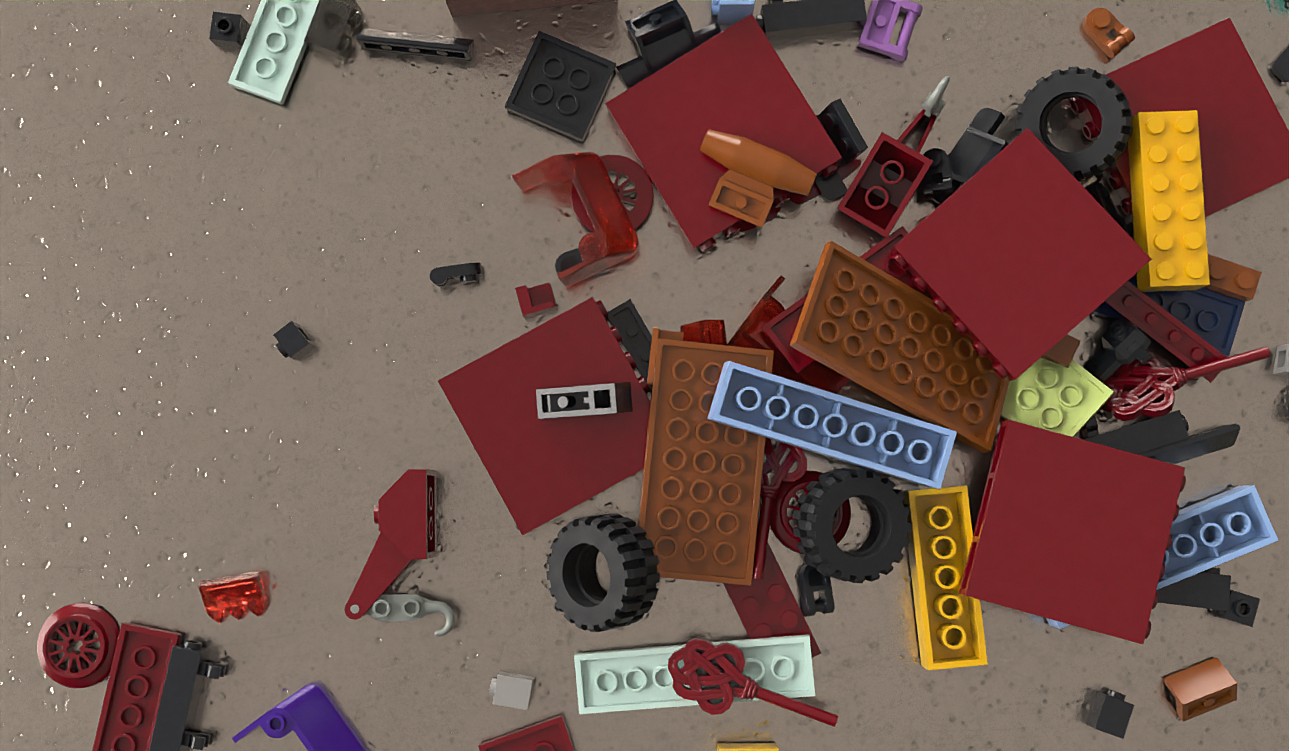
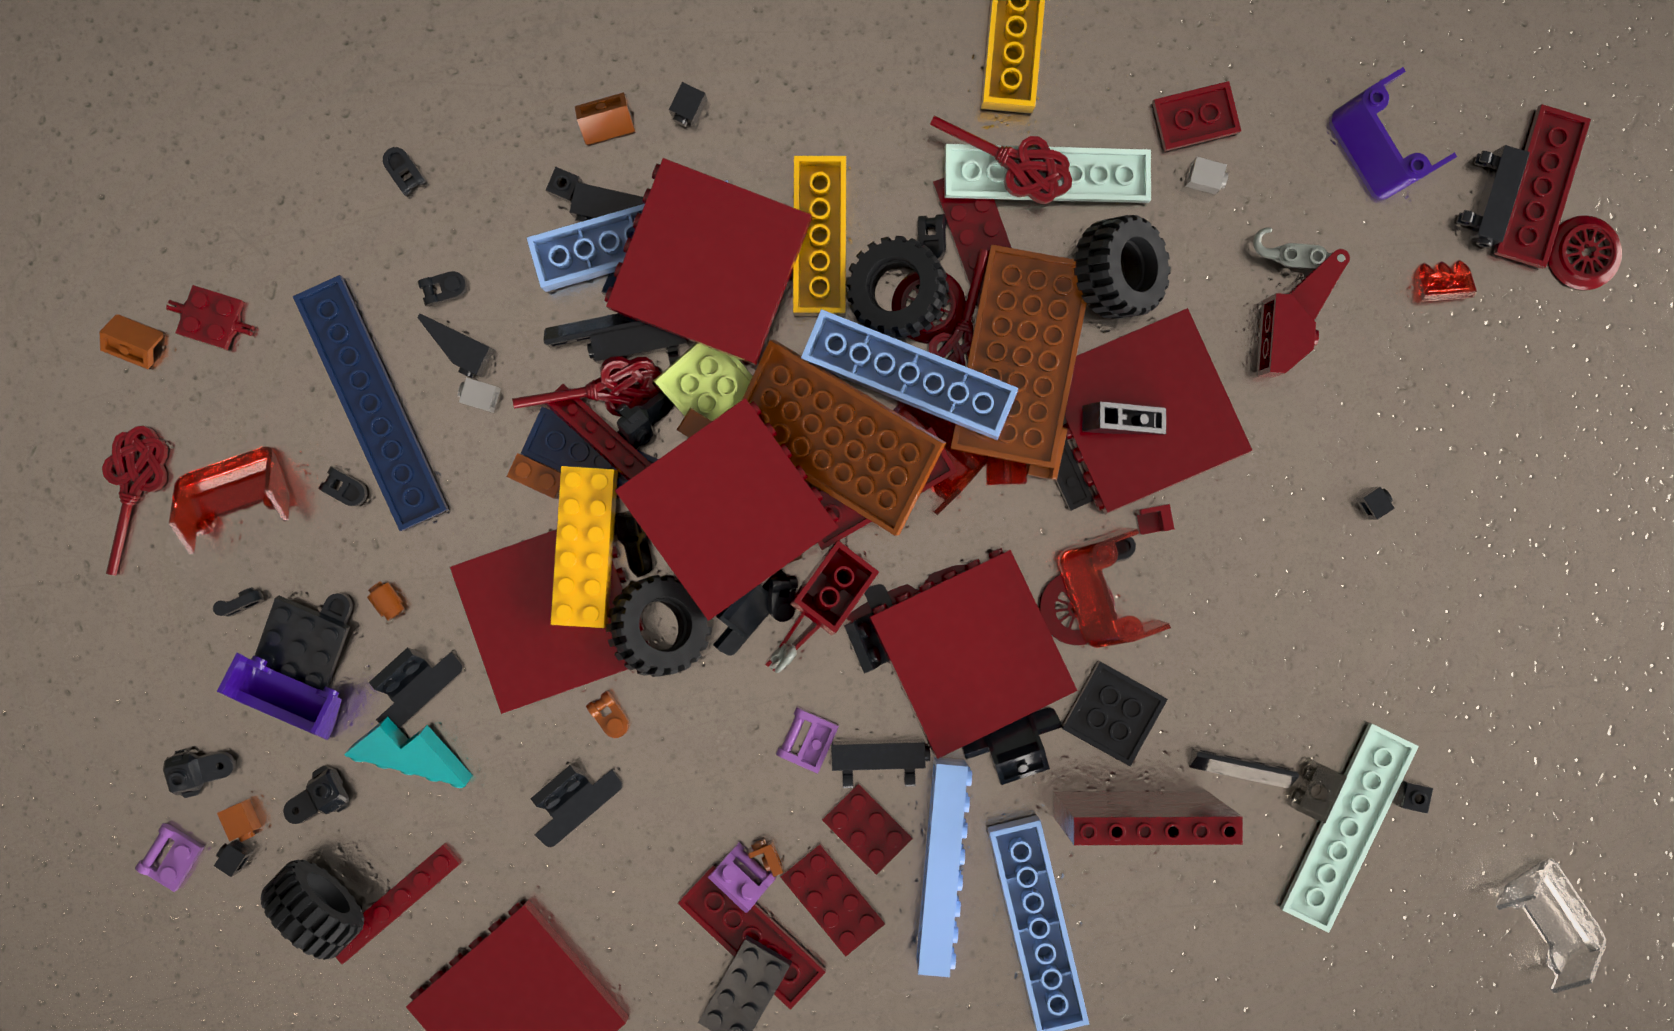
camera: 175 degrees left, 5 degrees up
black plate [430,263,483,287] -> none
dark orange plate [700,129,817,228] -> none

